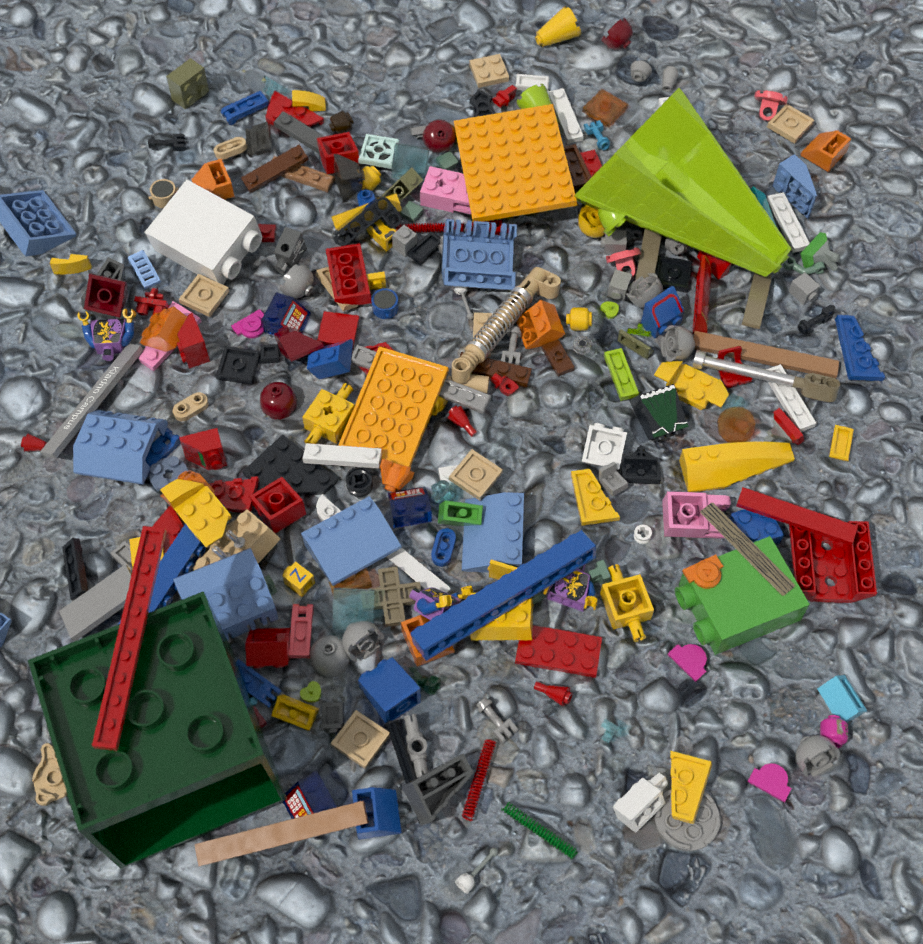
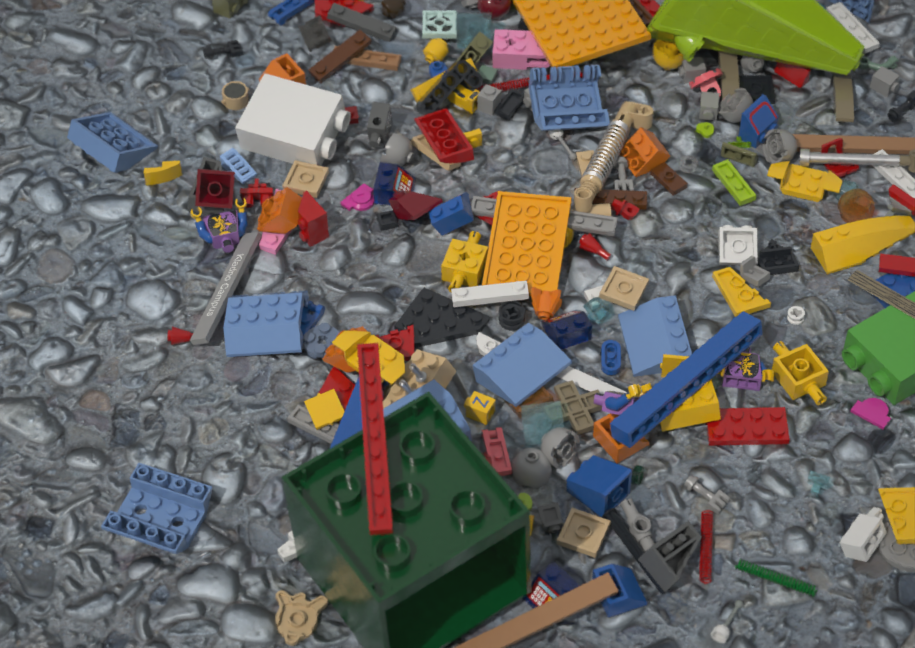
camera: 10 degrees left, 10 degrees down
light grey tile [59,564,132,642] -> none
black plate [62,538,88,600] -> none
tan plate [173,392,209,422] -> none
red slope [179,428,227,470] -> none
tan plate [214,137,247,160] -> none
black tile [216,346,261,385] -> none
red slope [249,477,306,533] -> none
dark red cylinder [259,382,297,420] -> none
red slope [317,132,359,174] -> none
red tile [318,311,360,349] -> none
clear smoke slope [334,154,365,203] -> none
piece [371,288,398,319] -> none
sand green tile [436,151,458,171] -> none
bright green slope [438,500,483,526] -> none
red cone [534,681,572,707] -> none
yellow head [566,307,592,331] -> none
sand green tile [589,560,611,587] -> none
slope [629,384,689,441] -> none
bright pink brick [662,491,731,538] -> none
orange piece [682,554,723,589] -> none
red slope [692,255,711,334] -> none
piece [800,232,841,272] -> none

